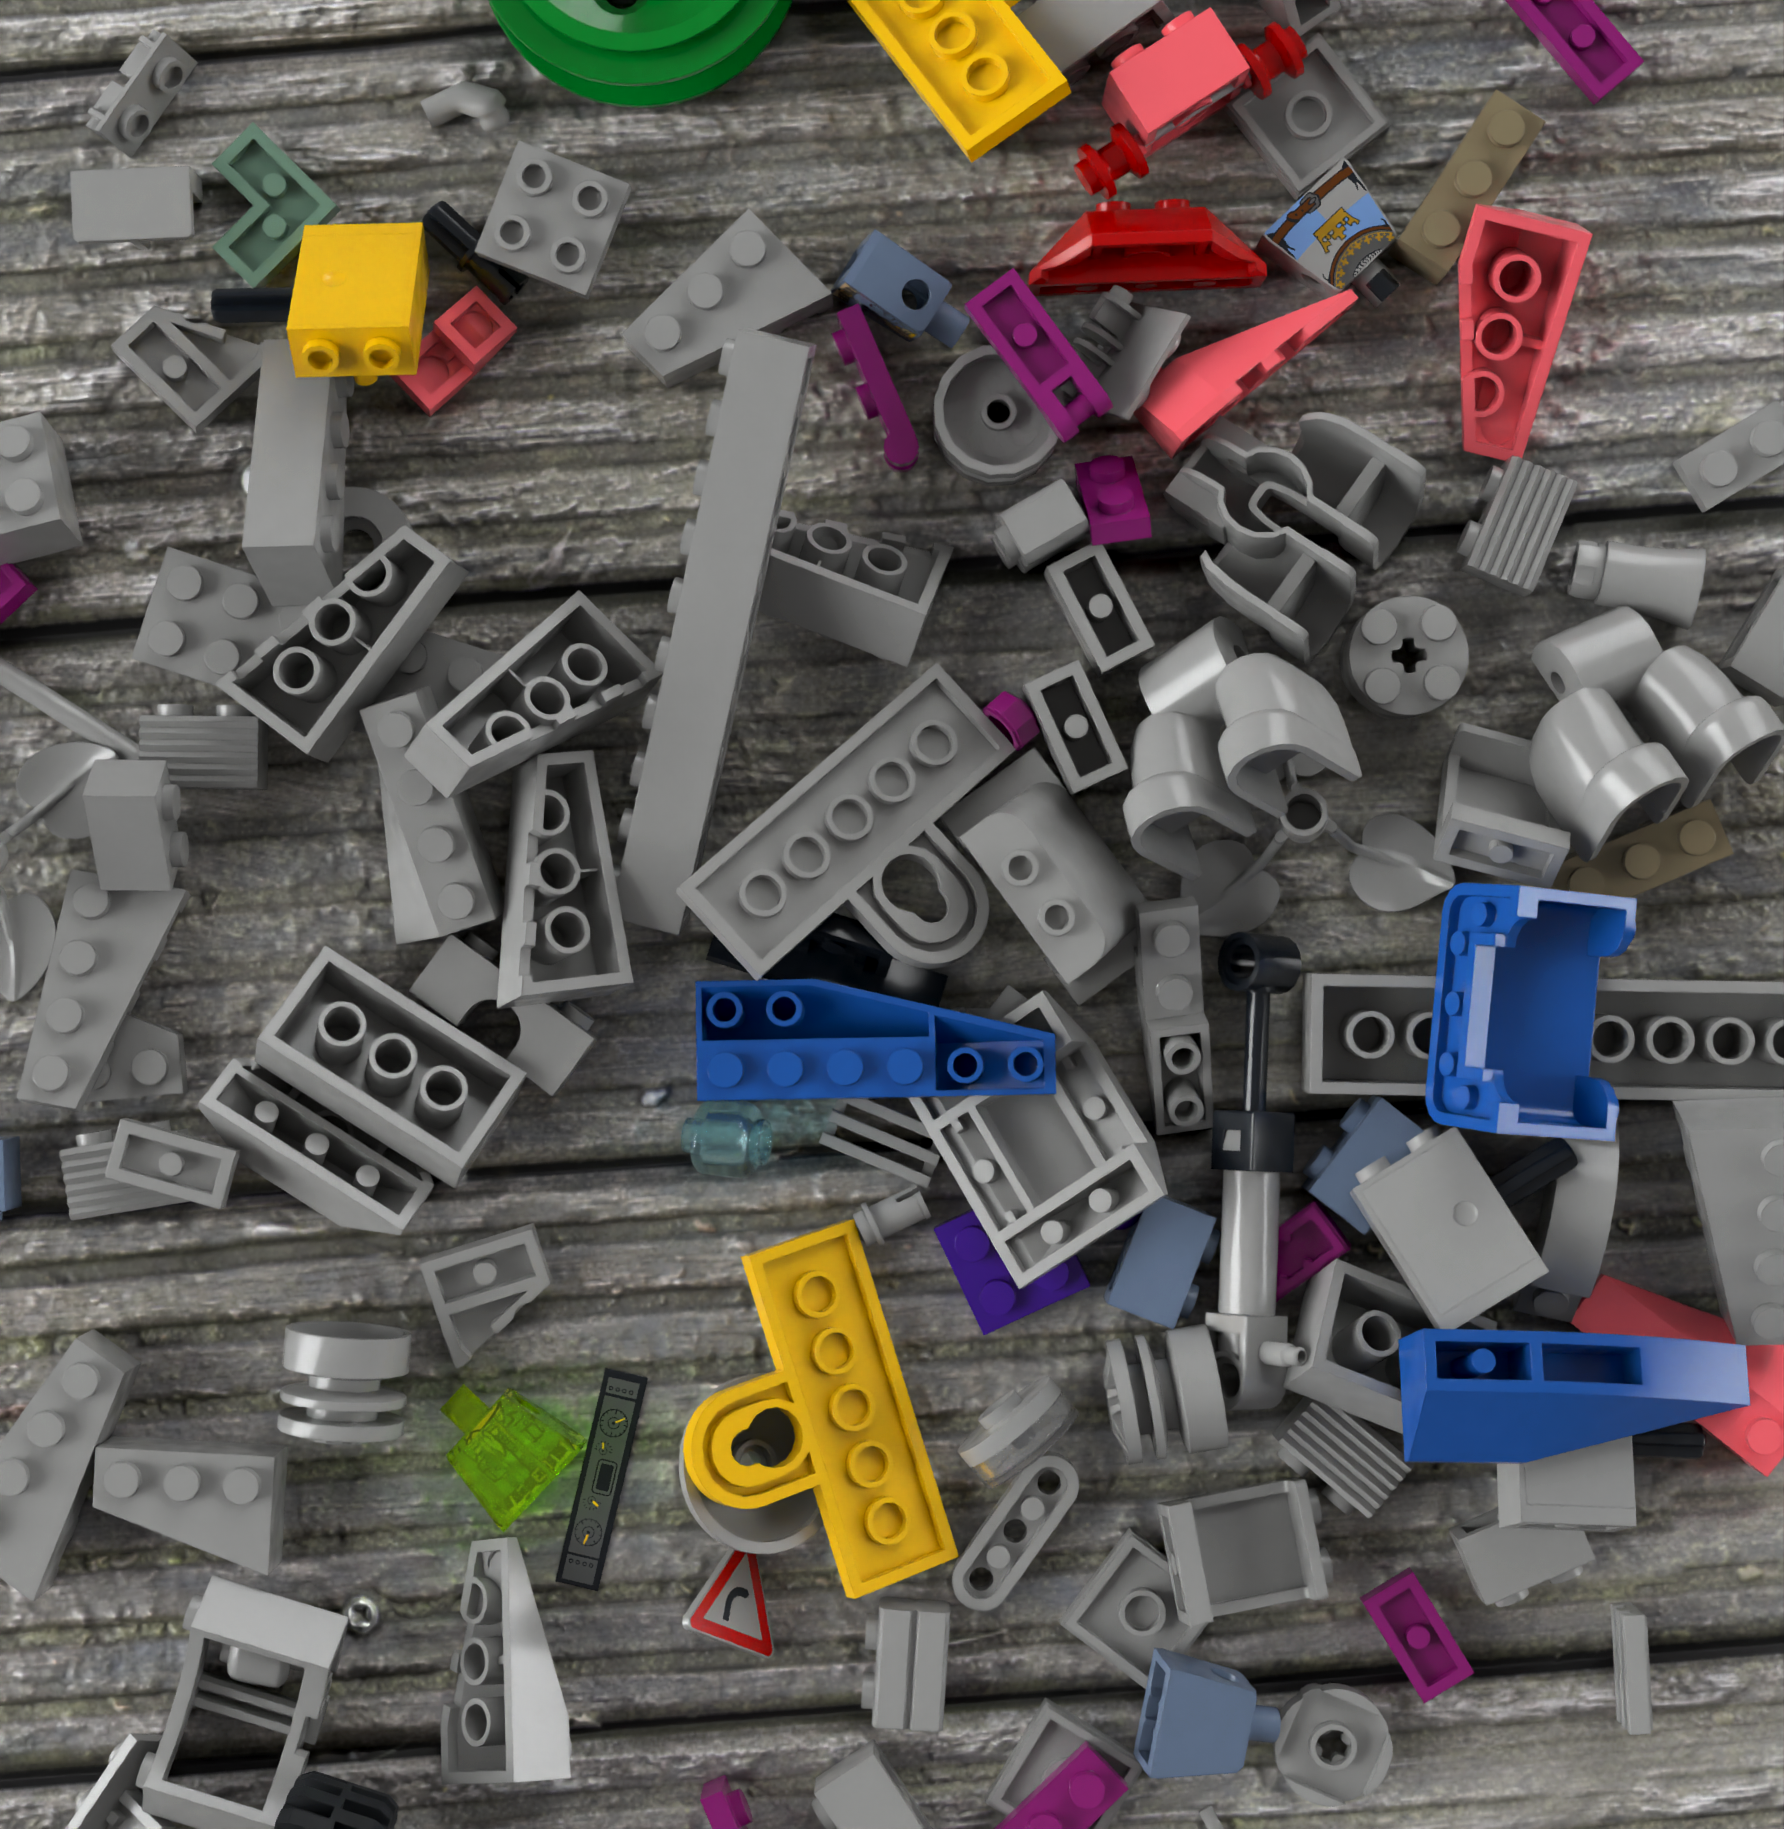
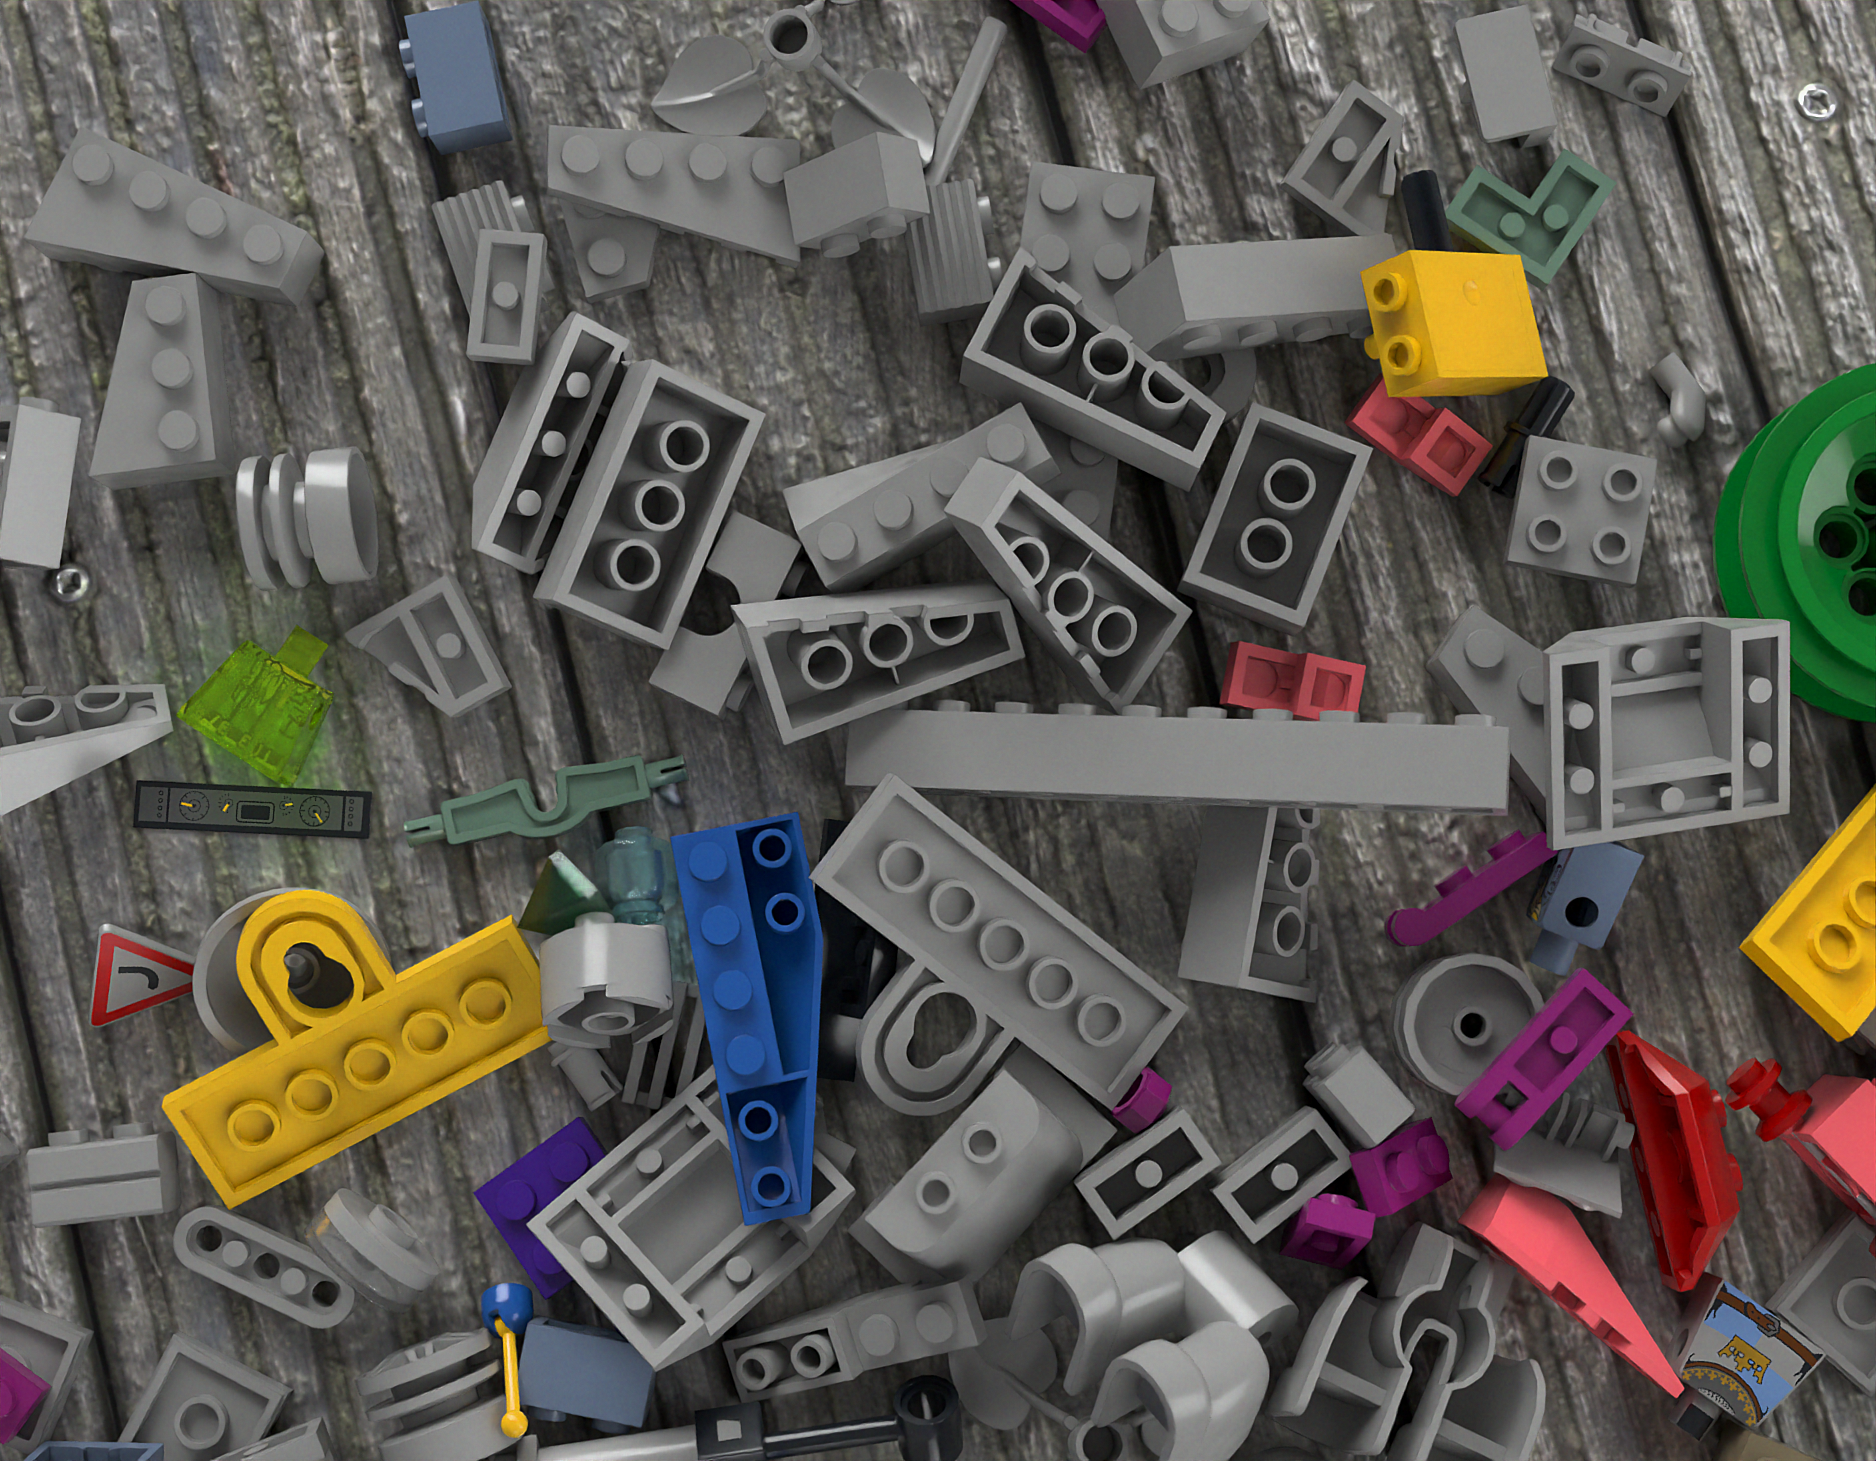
camera: 85 degrees right, 5 degrees down
none -> sand green piece [404,754,689,848]
none -> hinge [480,1283,534,1438]
none -> clear green slope [517,849,619,936]
none -> light grey brick [539,912,674,1049]
none -> light grey brick [1176,402,1373,637]
none -> coral slope [1219,641,1366,721]
none -> magenta plate [1279,1194,1376,1270]
none -> light grey slope [1543,617,1790,851]

